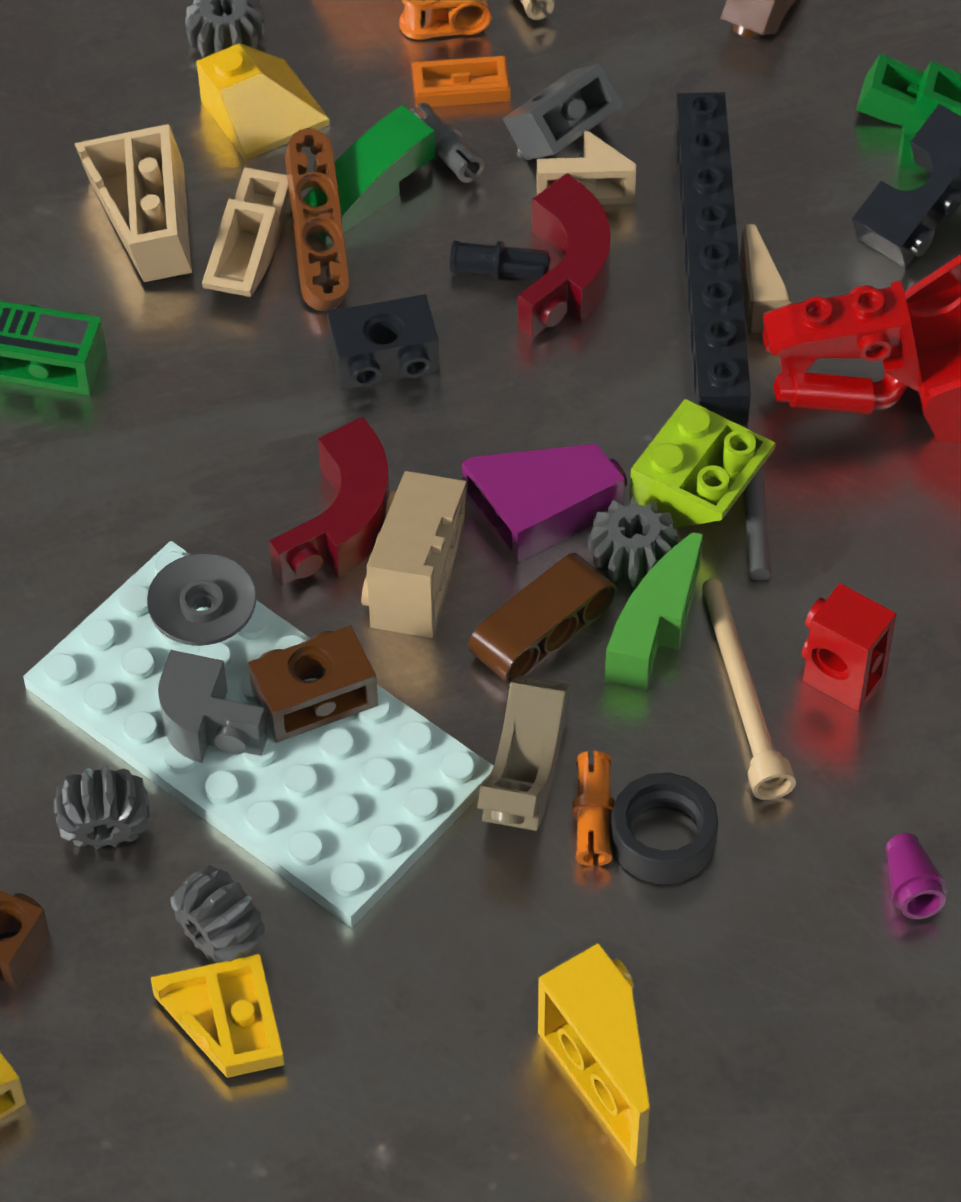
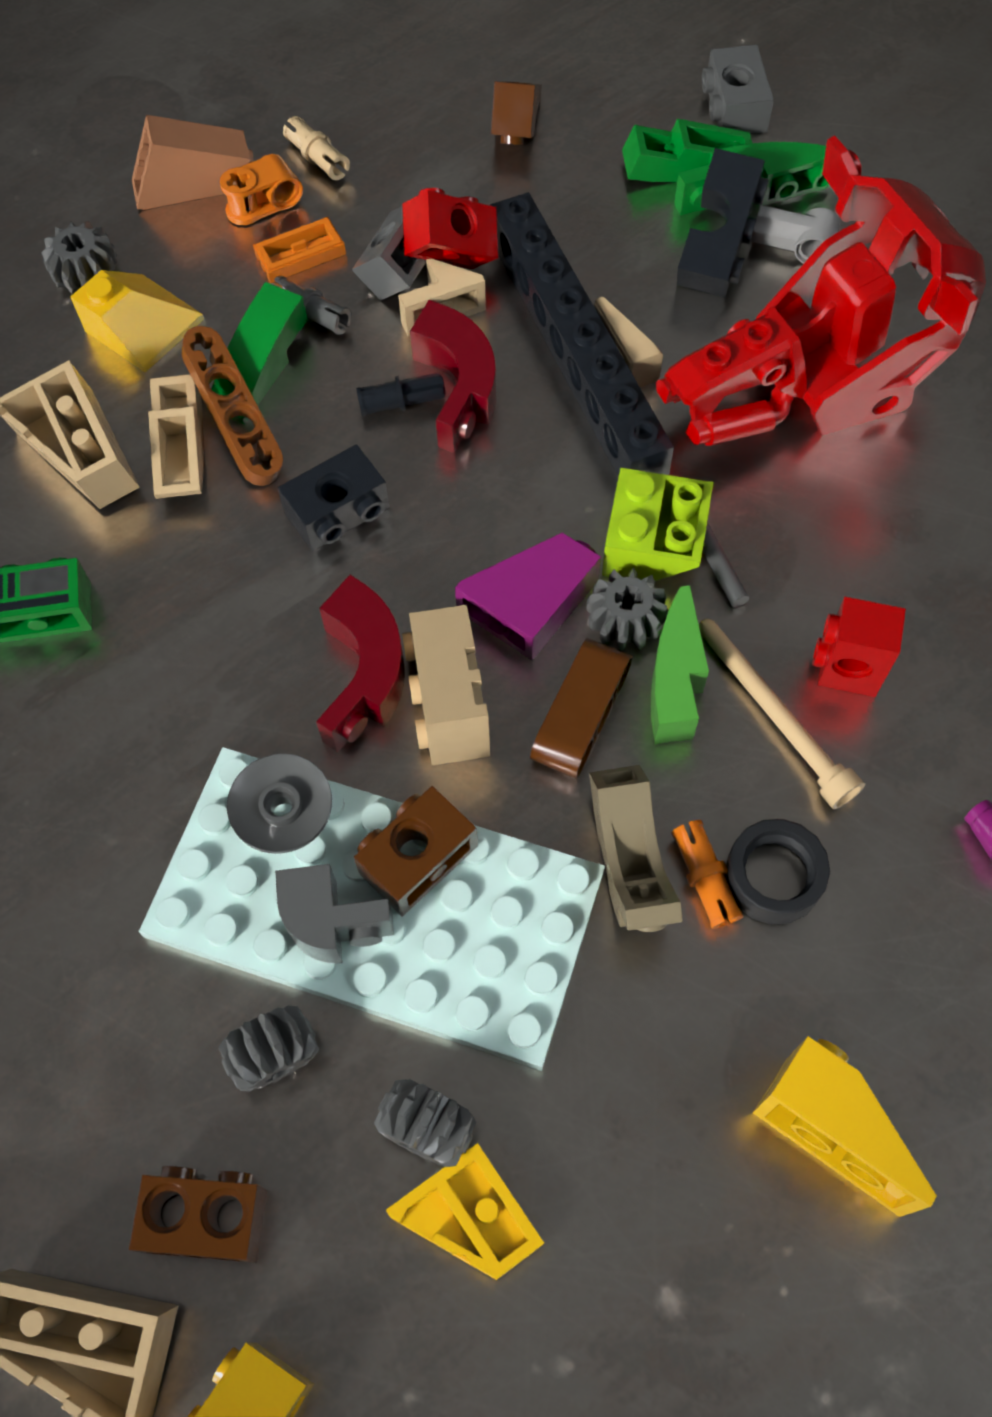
camera: 20 degrees left, 10 degrees up
none -> red brick [402,188,498,269]

